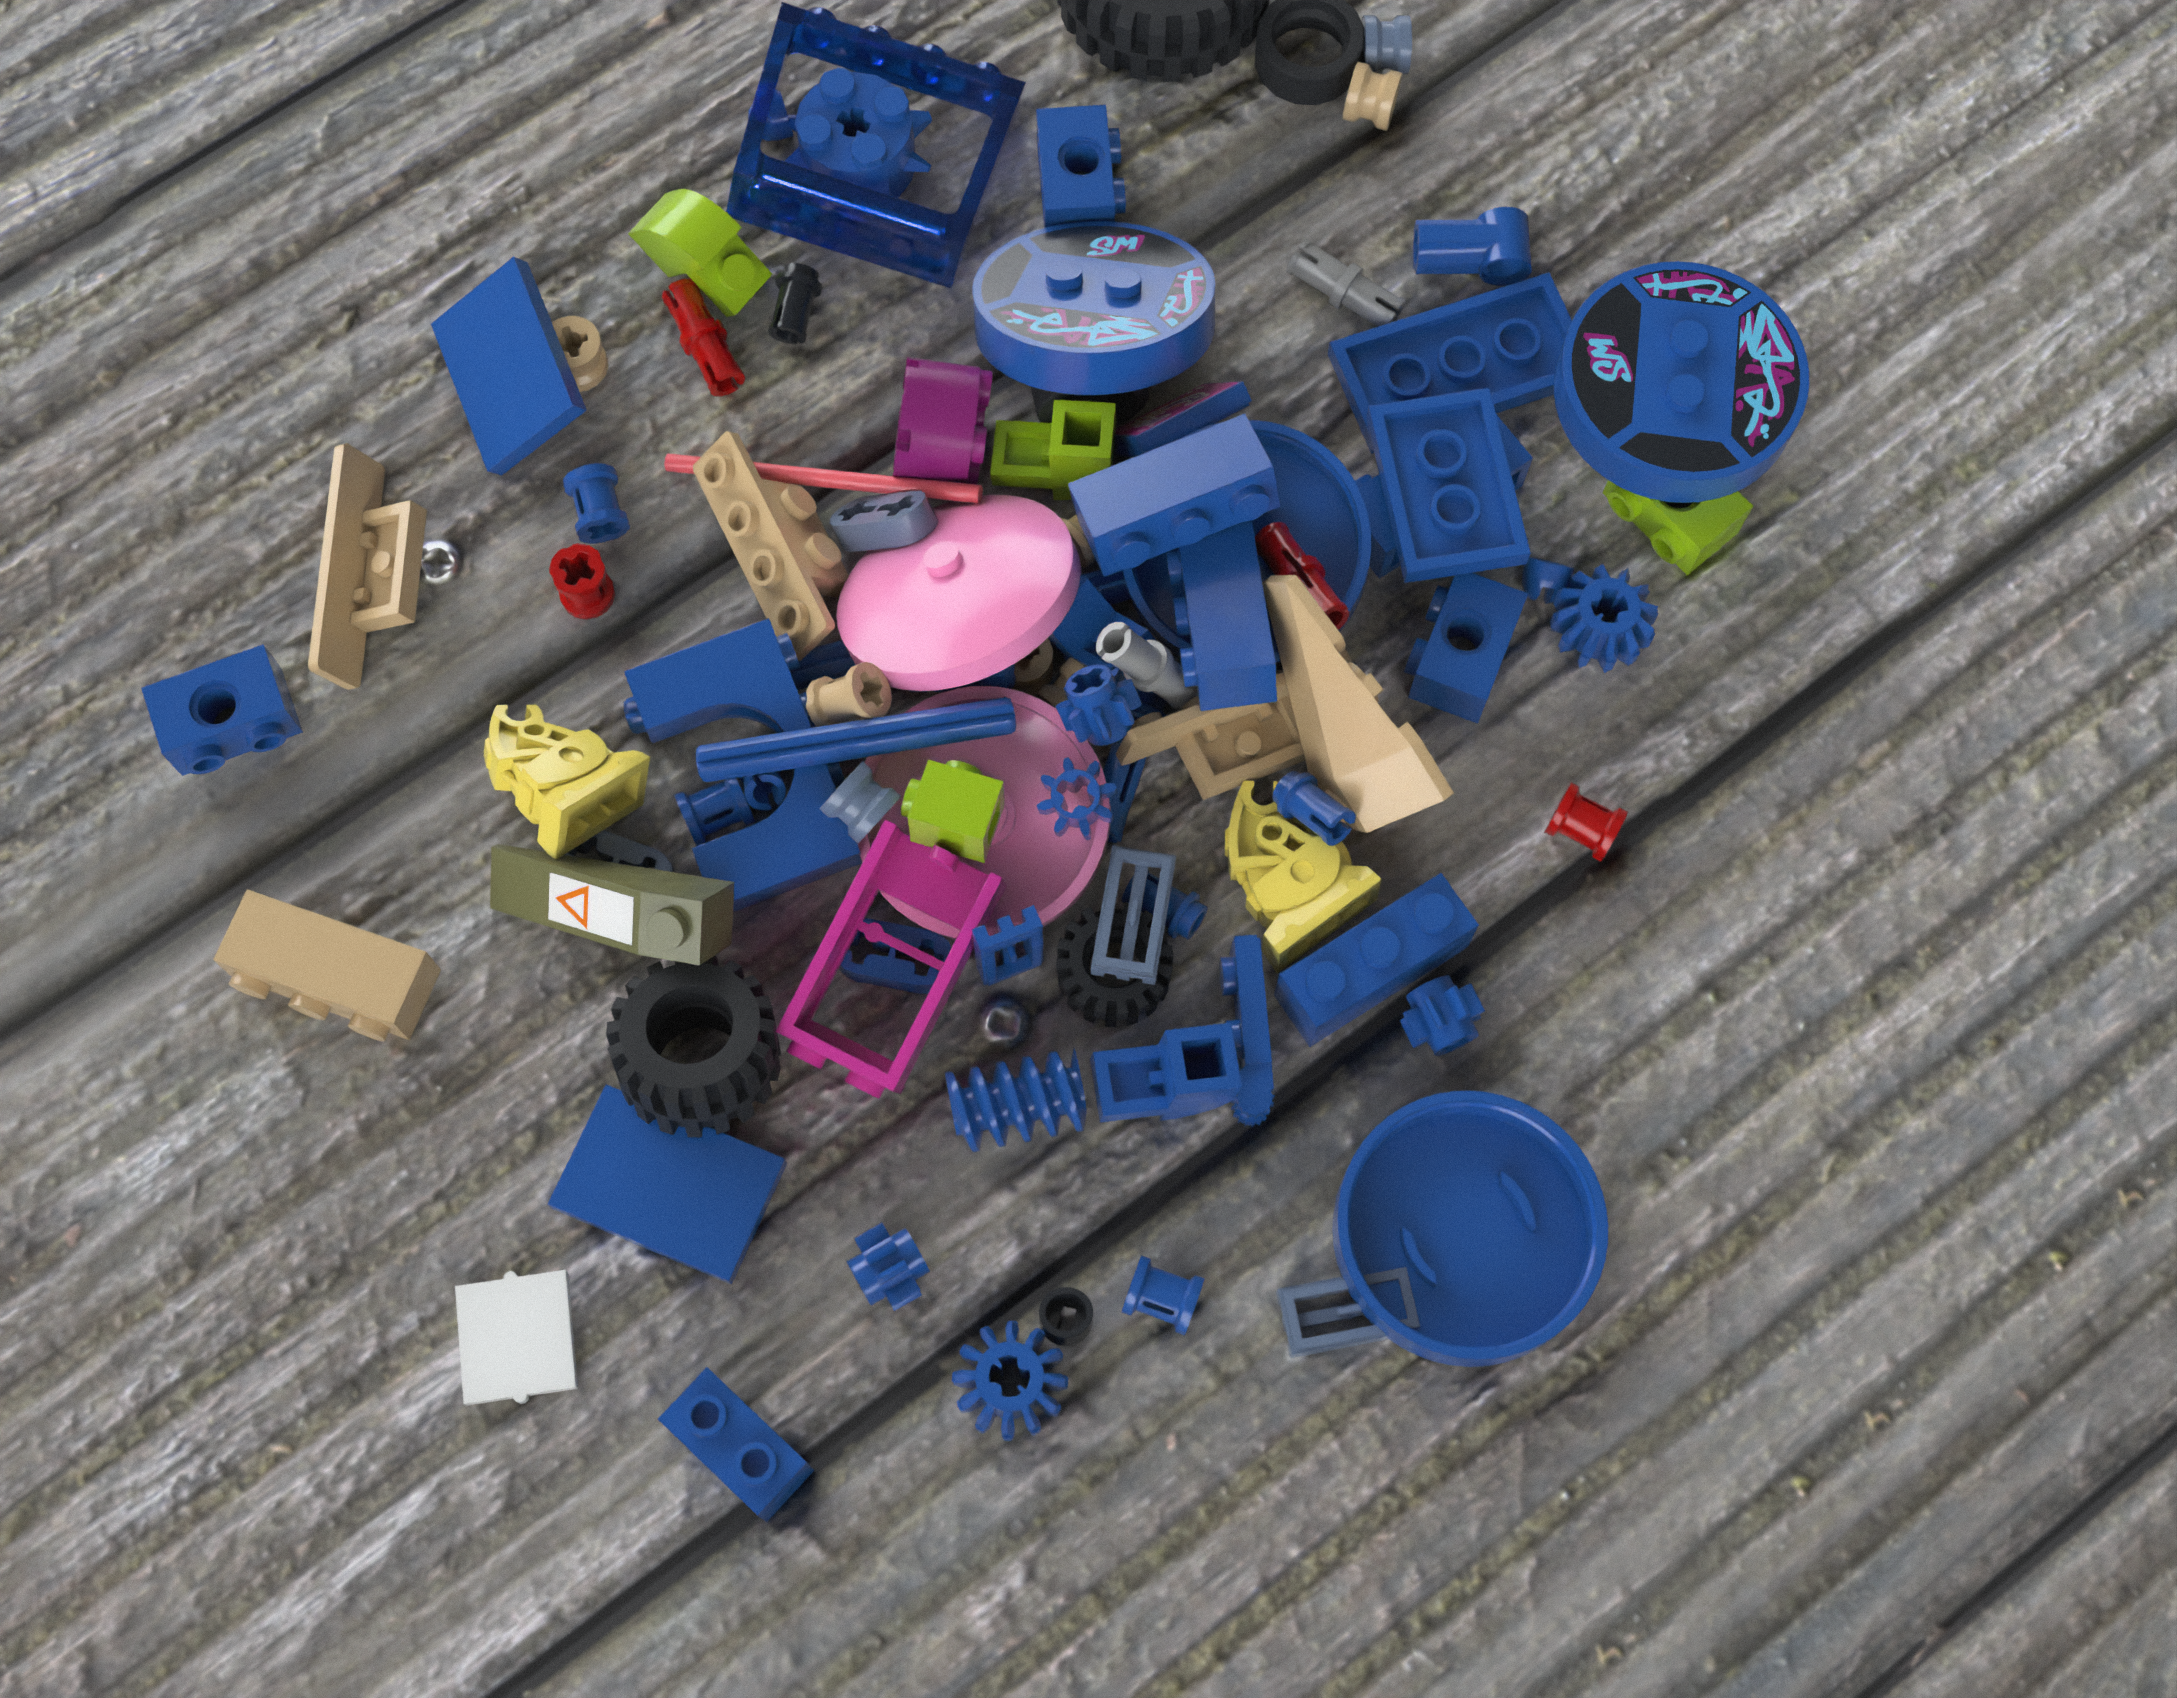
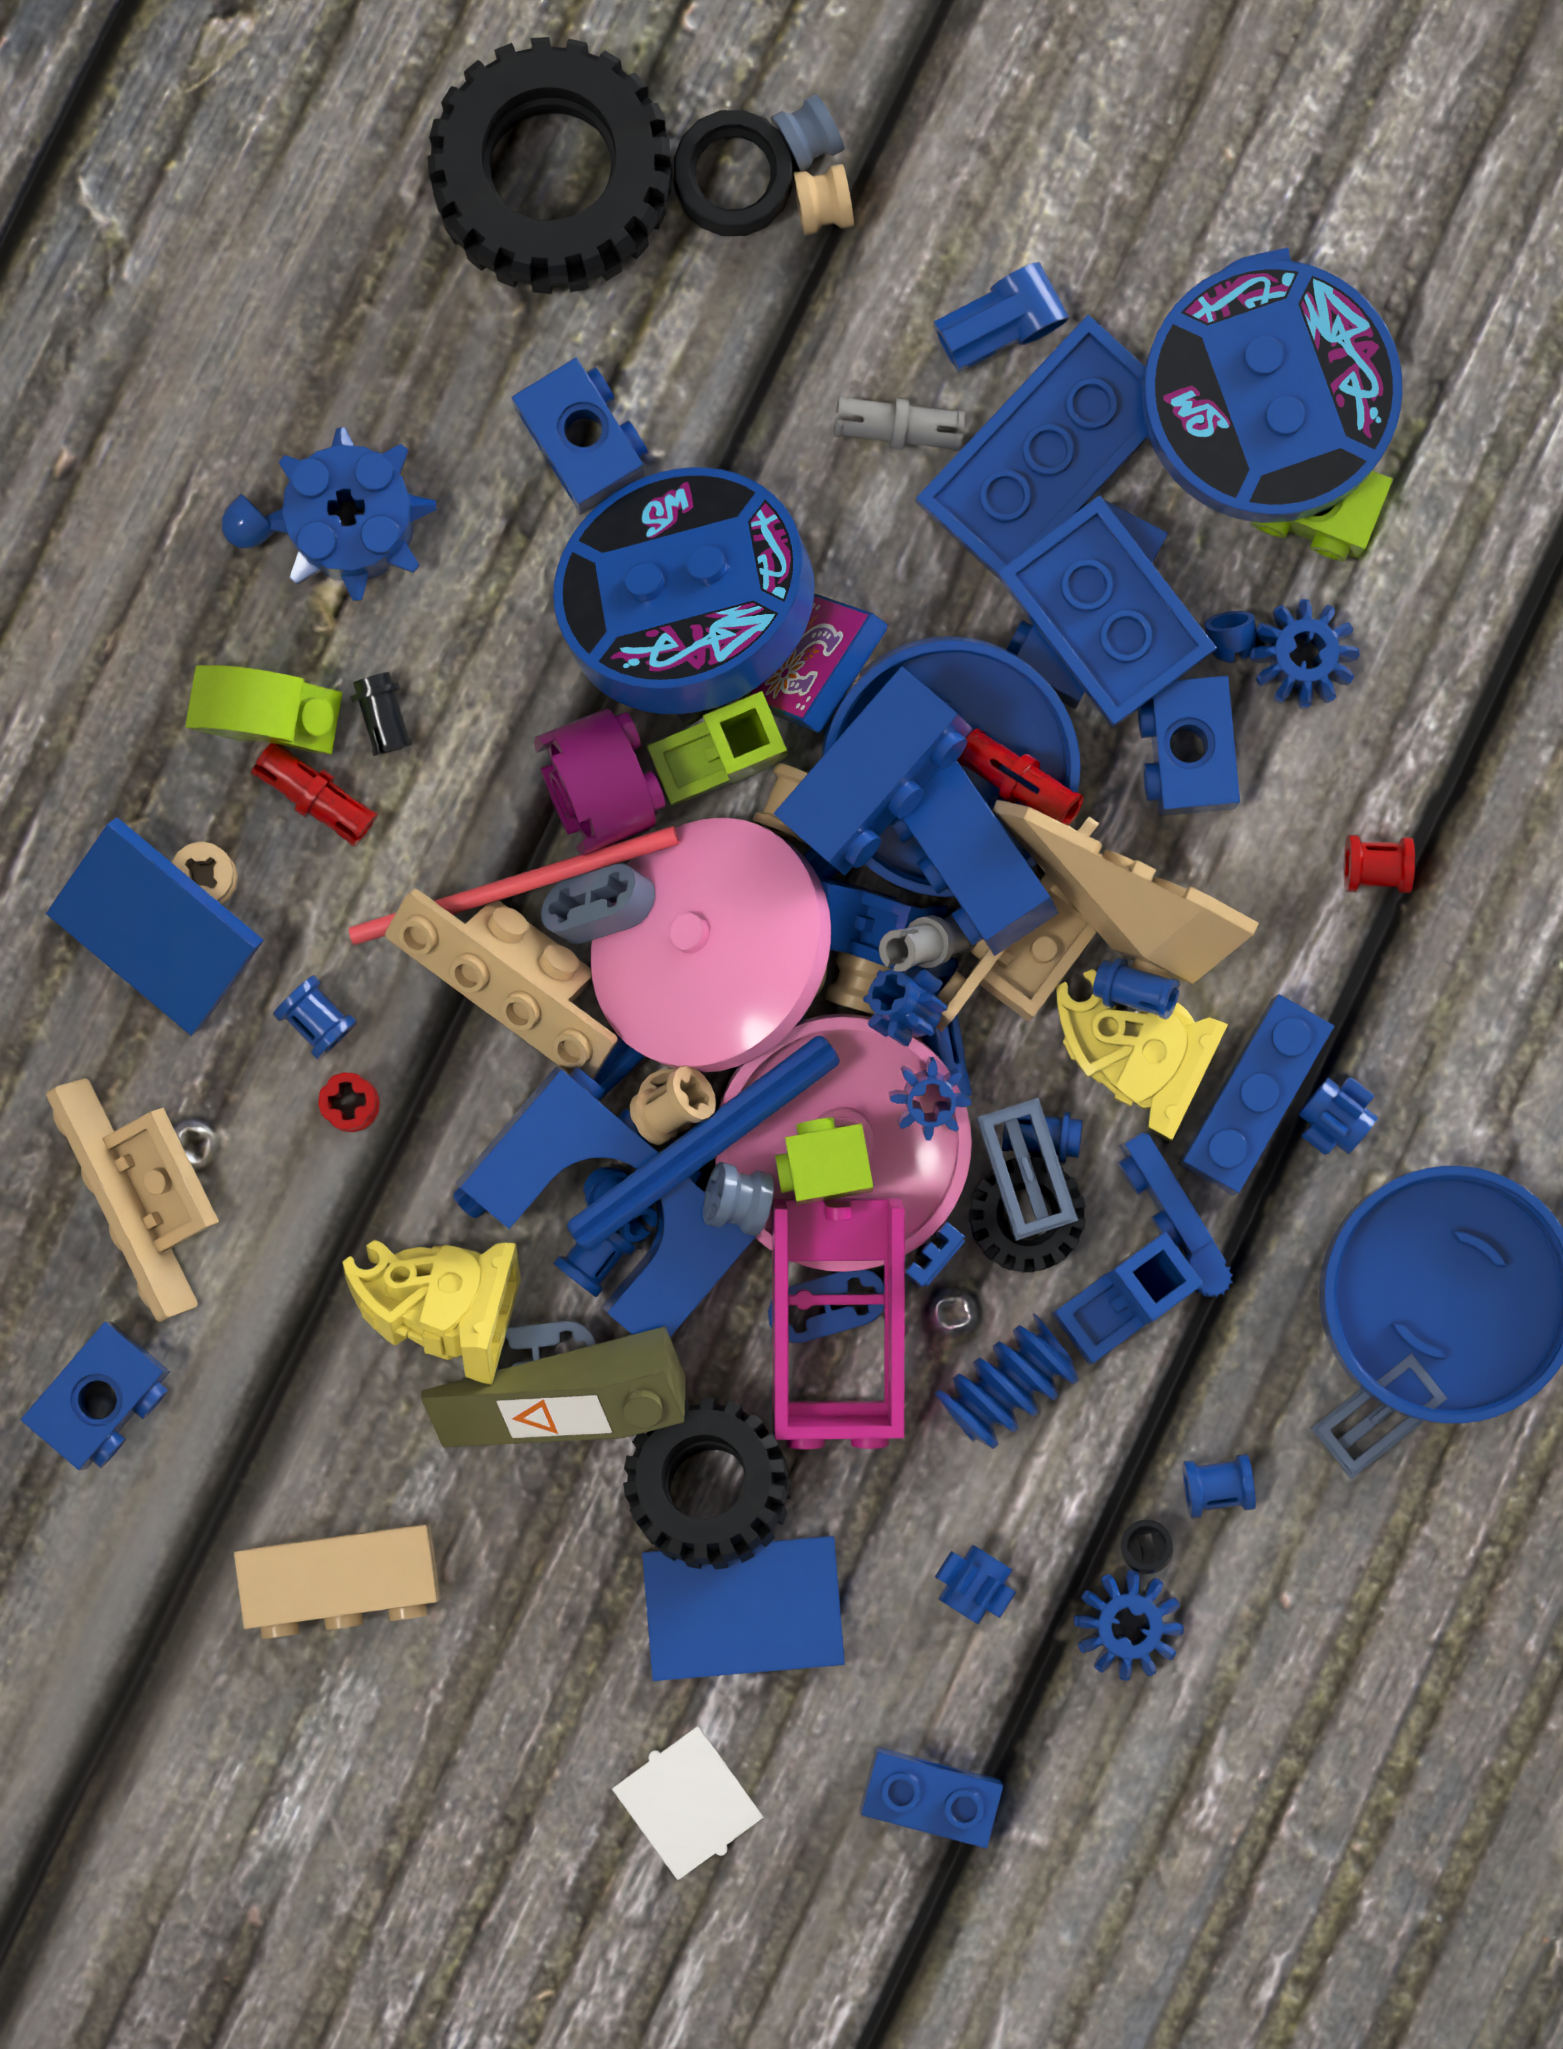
camera: 30 degrees left, 15 degrees up
clear blue windscreen [726,2,1026,288] -> none

